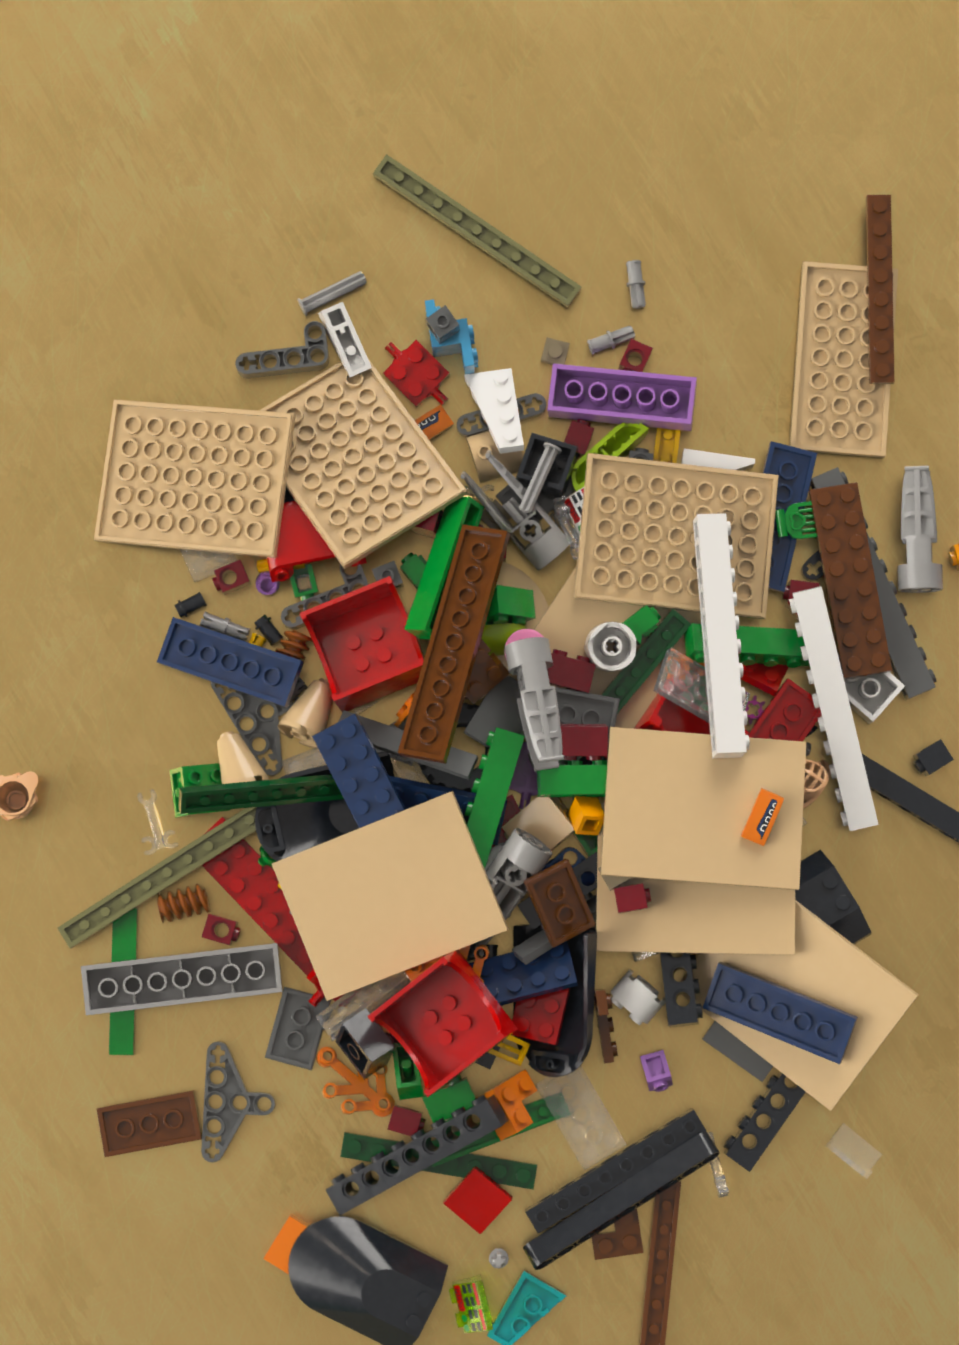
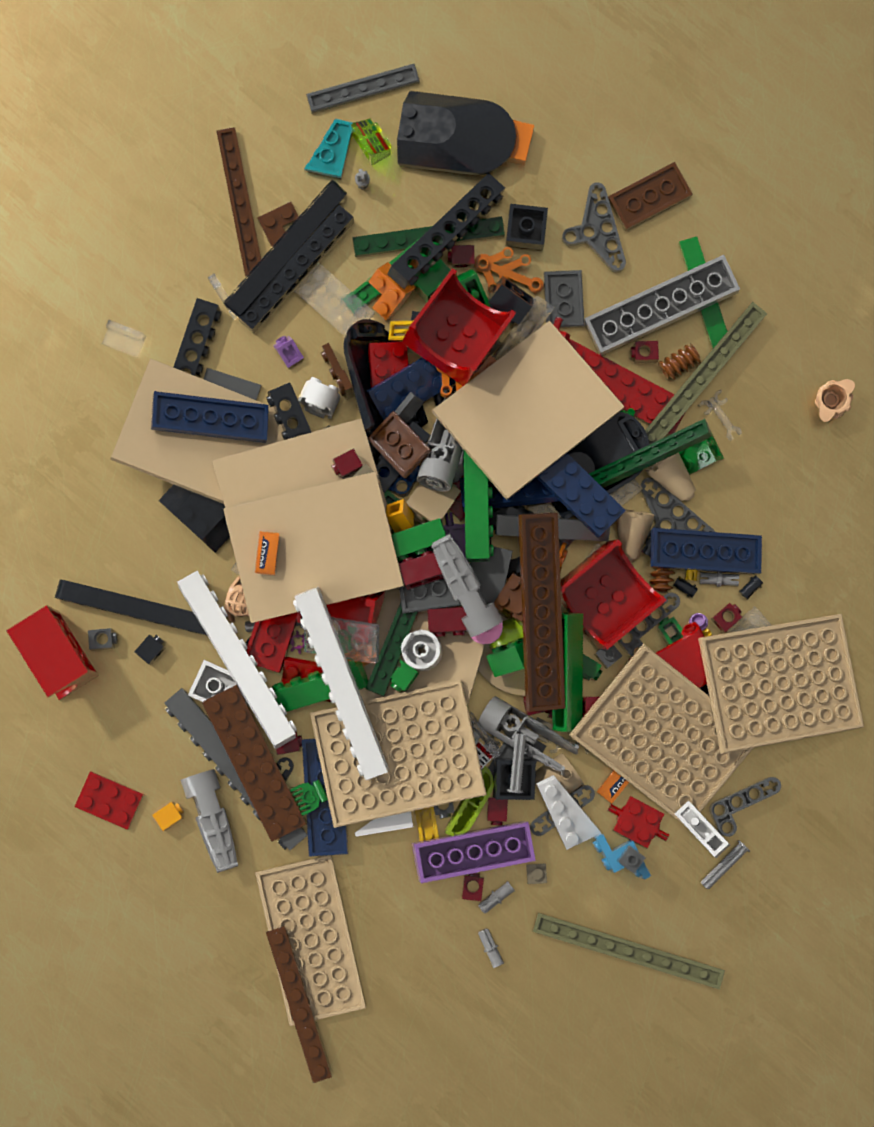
camera: 160 degrees right, 0 degrees up
red tile [443,1166,513,1234] -> none
none -> black brick [505,204,548,250]

